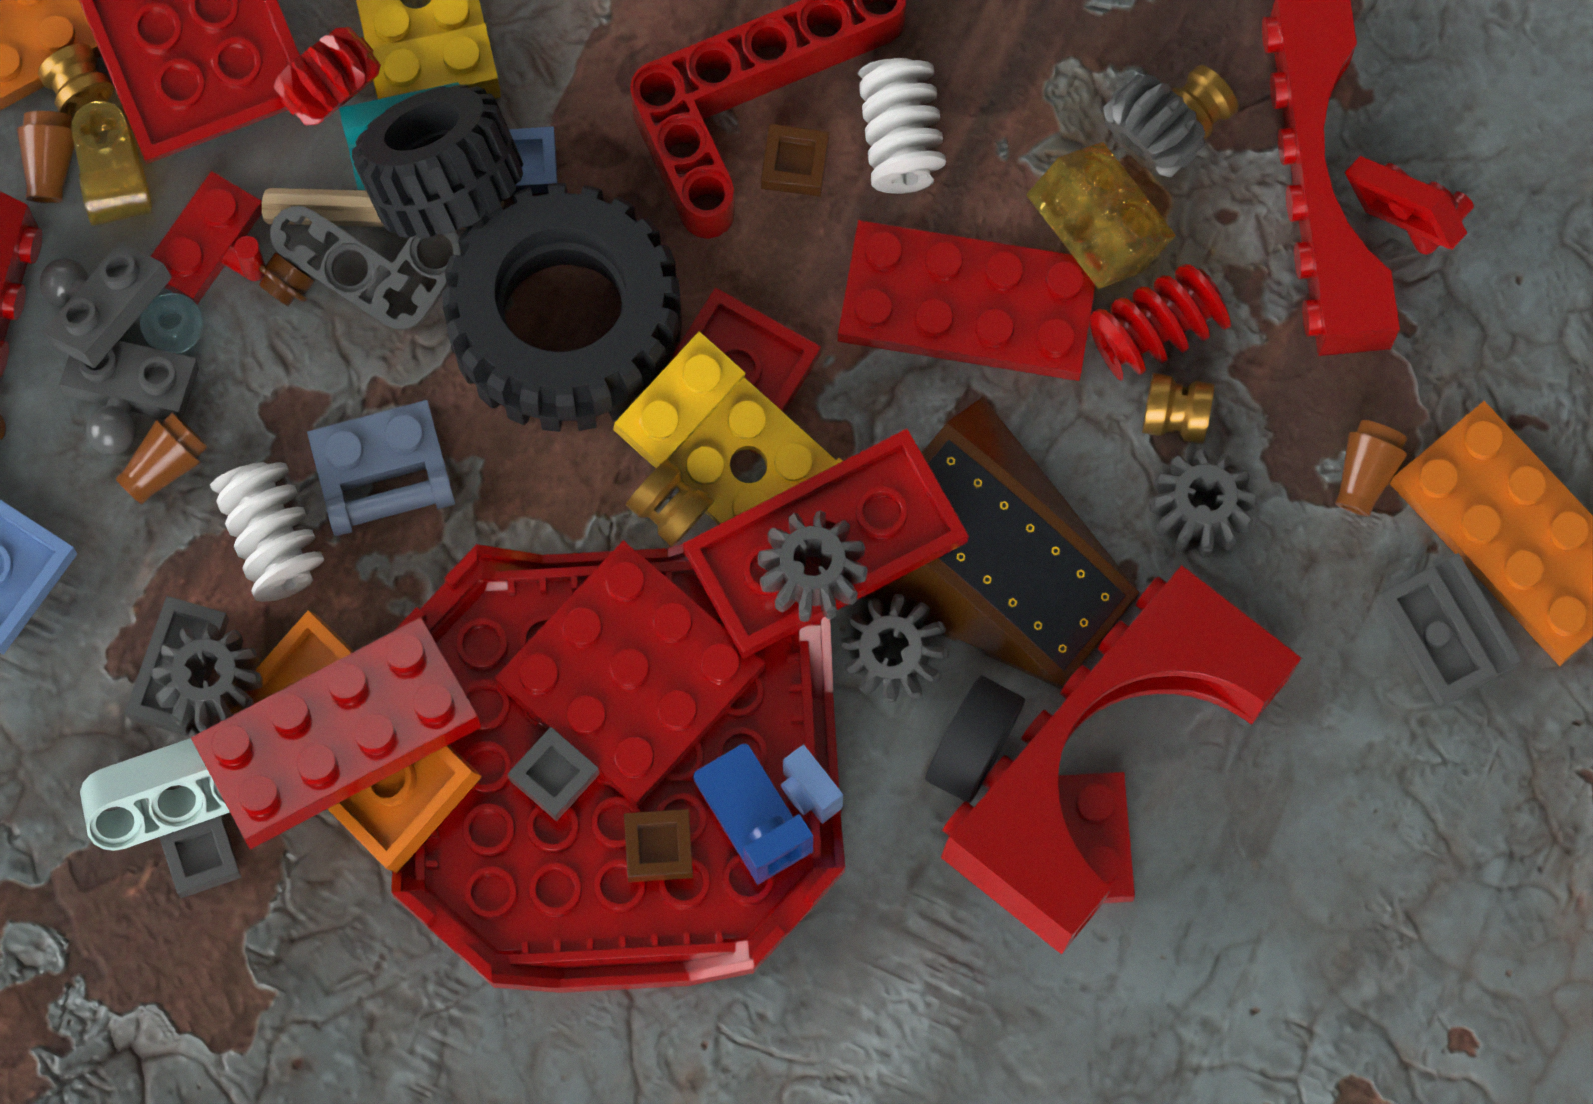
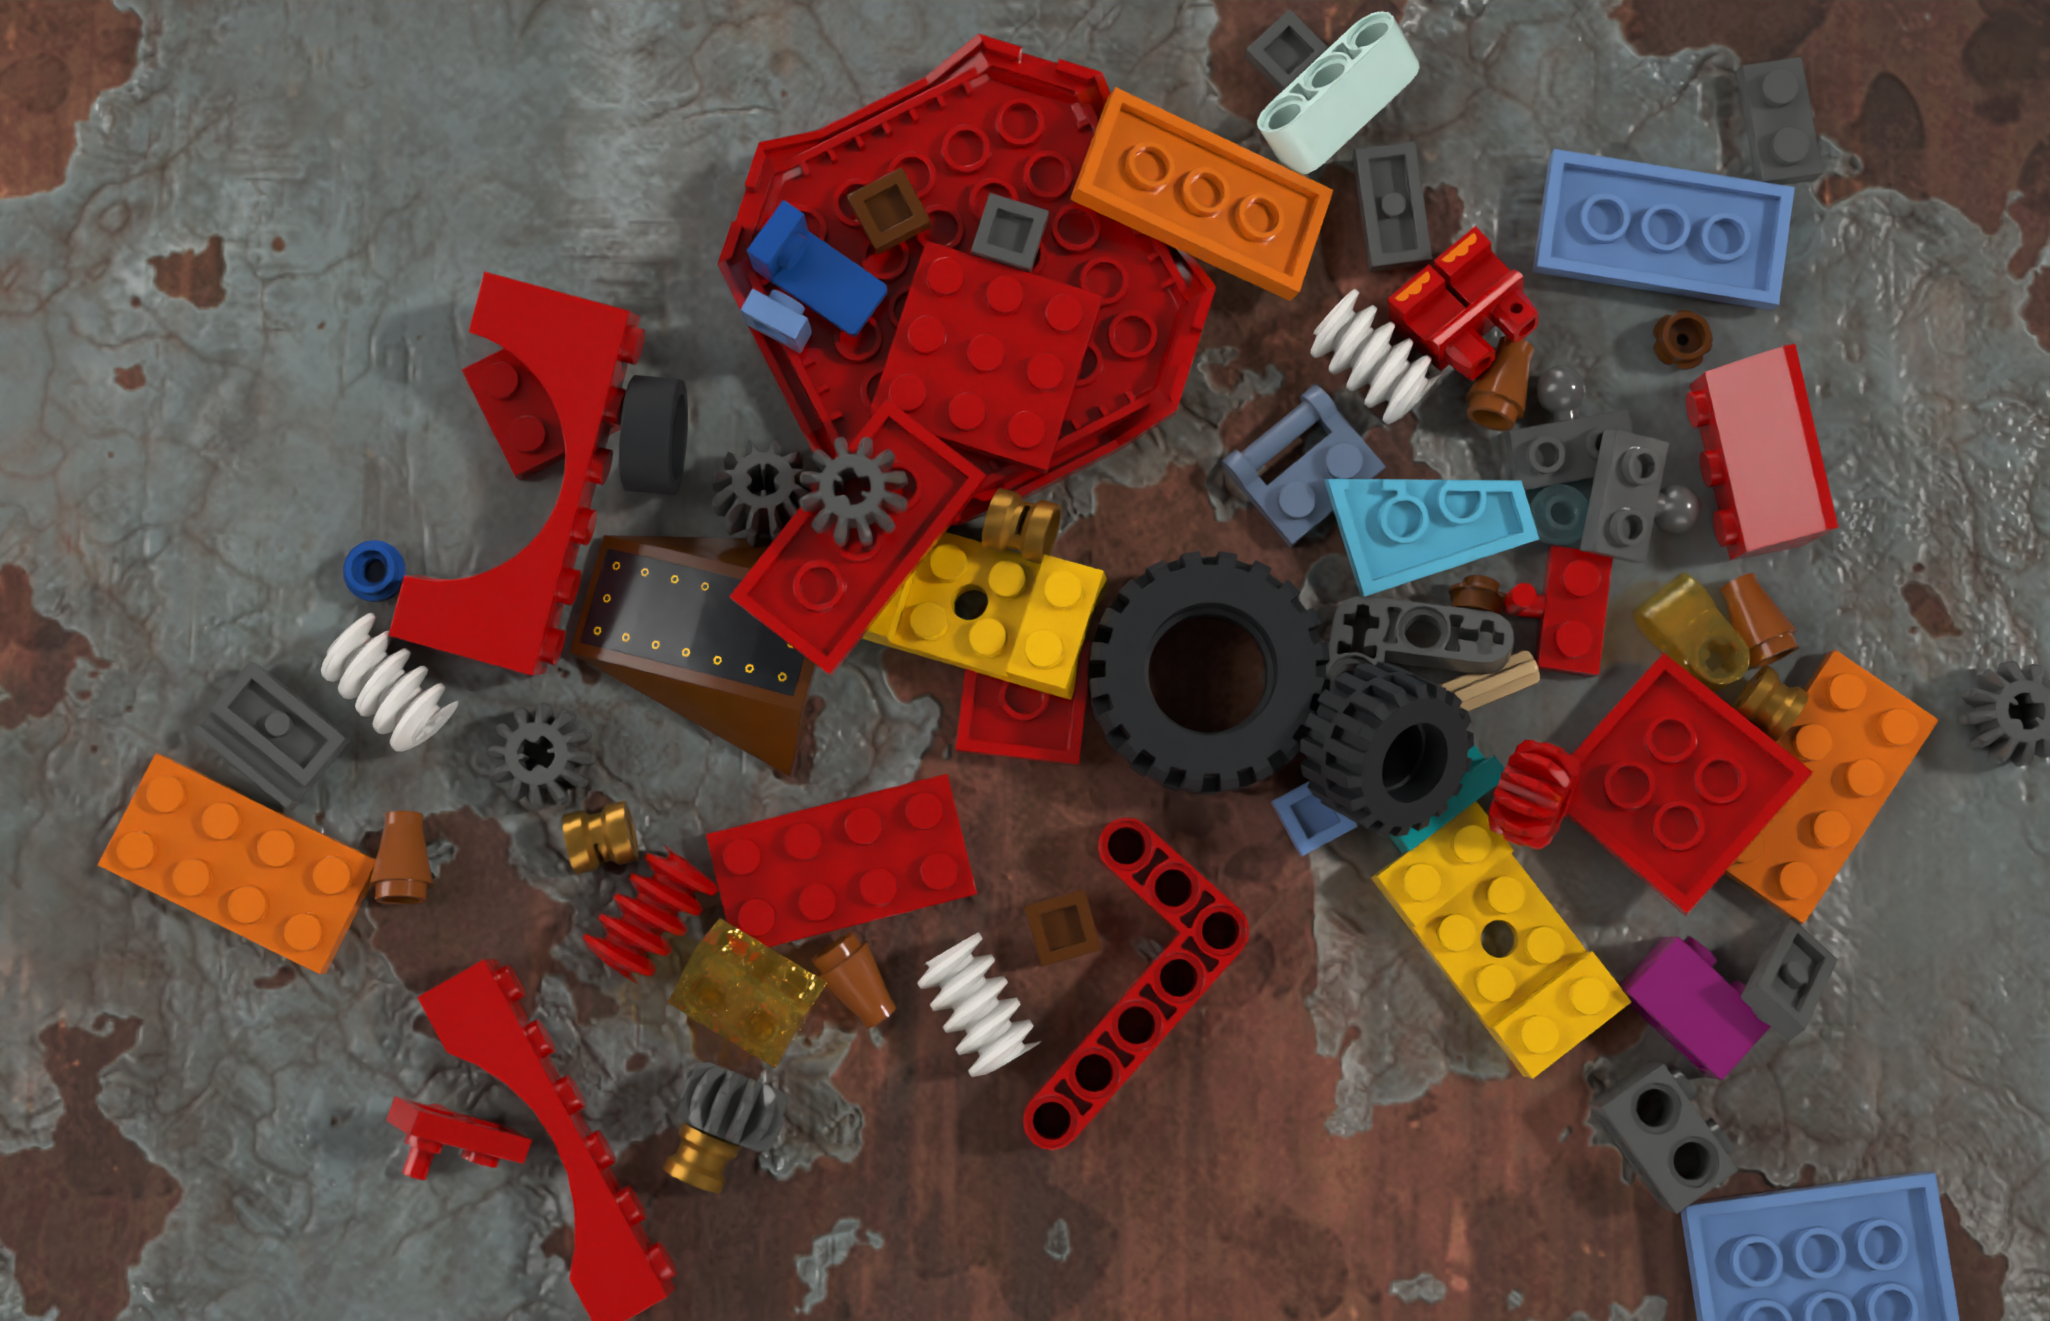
camera: 155 degrees right, 10 degrees up
dark grey gear [152,622,263,732] -> none
red plate [191,617,481,850] -> none
none -> white piece [321,613,458,752]
none -> blue plate [343,540,407,602]
none -> dark orange cone [811,931,897,1029]
none -> medium azure wing [1324,479,1539,597]
none -> red hips [1387,226,1539,381]

